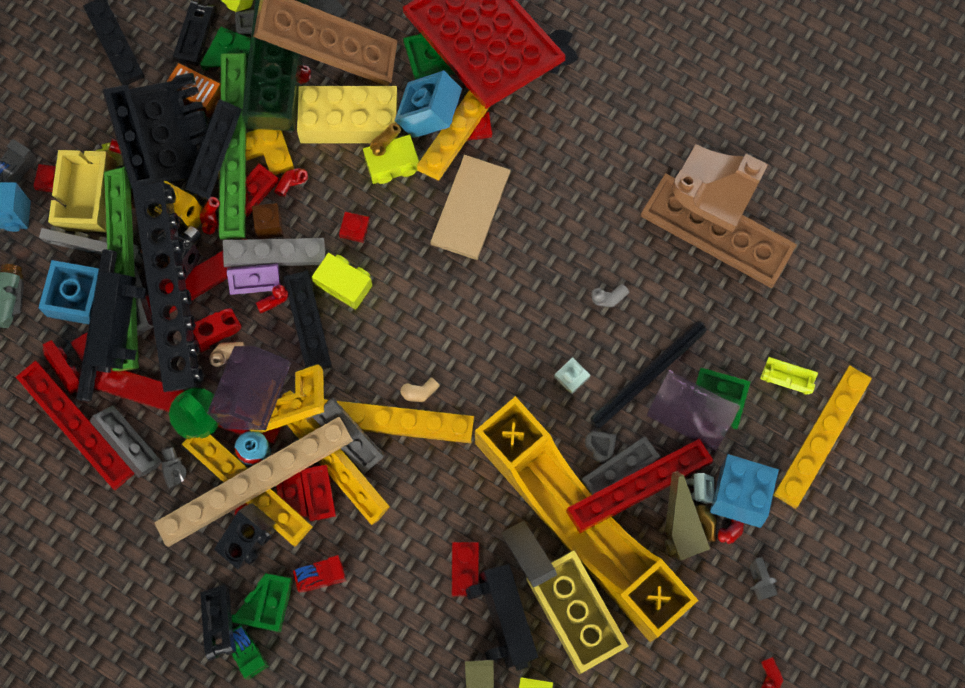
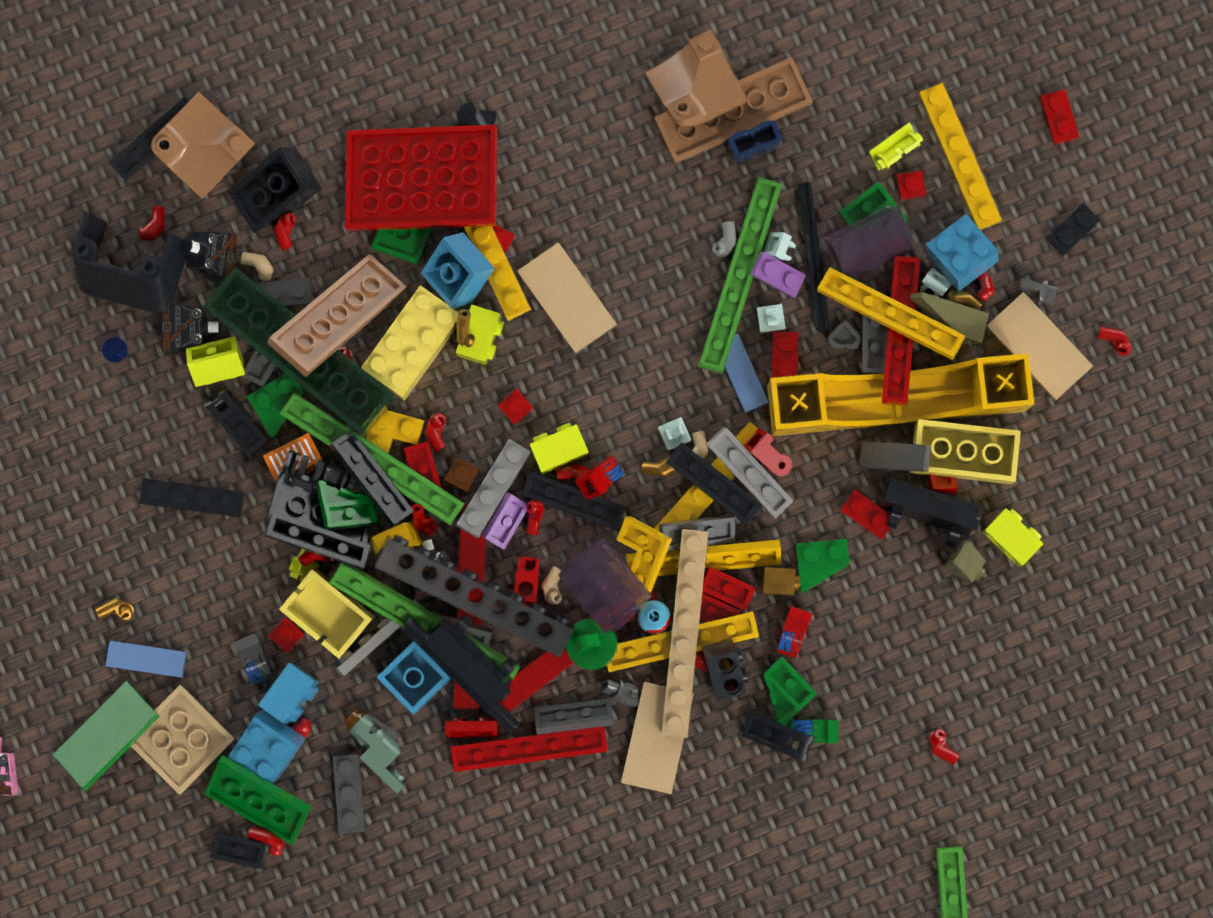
camera: 55 degrees left, 10 degrees up
none -> green wing [316,481,377,531]
none -> red arm [555,463,591,486]
none -> red leg [574,456,624,500]
none -> tan tile [621,682,694,794]
none -> pearl gold arm [642,456,676,477]
none -> light aqua tile [658,417,691,451]
none -> black plate [666,442,762,526]
none -> bright green tile [698,177,782,374]
none -> light grey plate [706,427,793,519]
none -> medium blue tile [725,333,769,414]
none -> dark blue brick [727,121,782,163]
none -> leg [744,428,792,476]
none -> medium lavender plate [750,252,806,298]
none -> pearl gold brick [762,567,800,596]
none -> light aqua tile [763,232,796,261]
none -> red plate [771,332,798,378]
none -> green wing [795,539,849,593]
none -> yellow plate [817,267,965,360]
none -> red plate [896,170,926,201]
none -> red plate [927,474,958,494]
none -> tan tile [986,292,1093,401]
none -> red plate [1040,89,1079,145]
none -> black plate [1046,203,1101,256]

